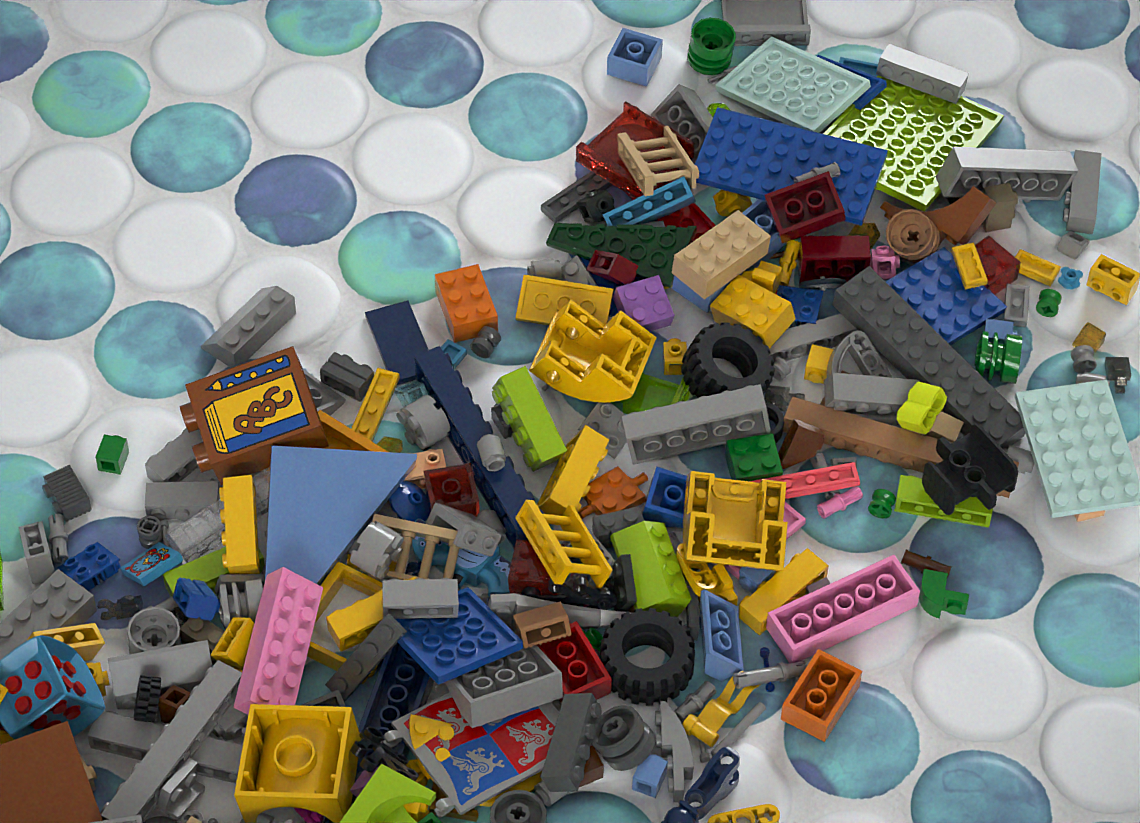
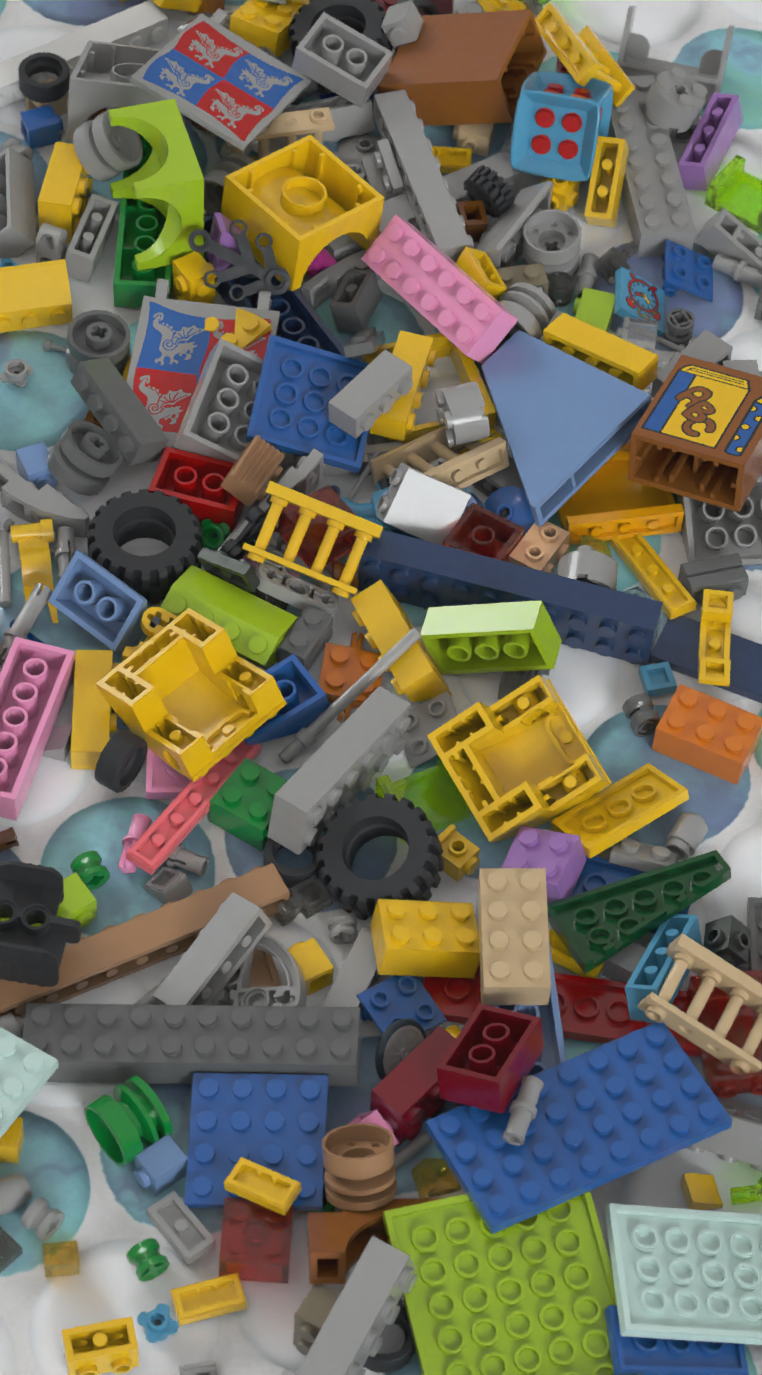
camera: 130 degrees right, 0 degrees up
blue brick [173,577,220,621] -> none
light grey brick [477,434,506,471] -> none
dark red slope [586,250,639,285] -> none
yellow brick [742,260,782,294] -> none
reddish brown slope [778,419,824,469] -> none
neon yellow brick [896,382,947,435] -> none
tan brick [926,411,964,443] -> none
none -> black tyre [95,729,148,793]
none -> light grey bar [278,628,422,764]
none -> yellow plate [432,146,472,174]
none -> yellow slope [698,589,734,687]

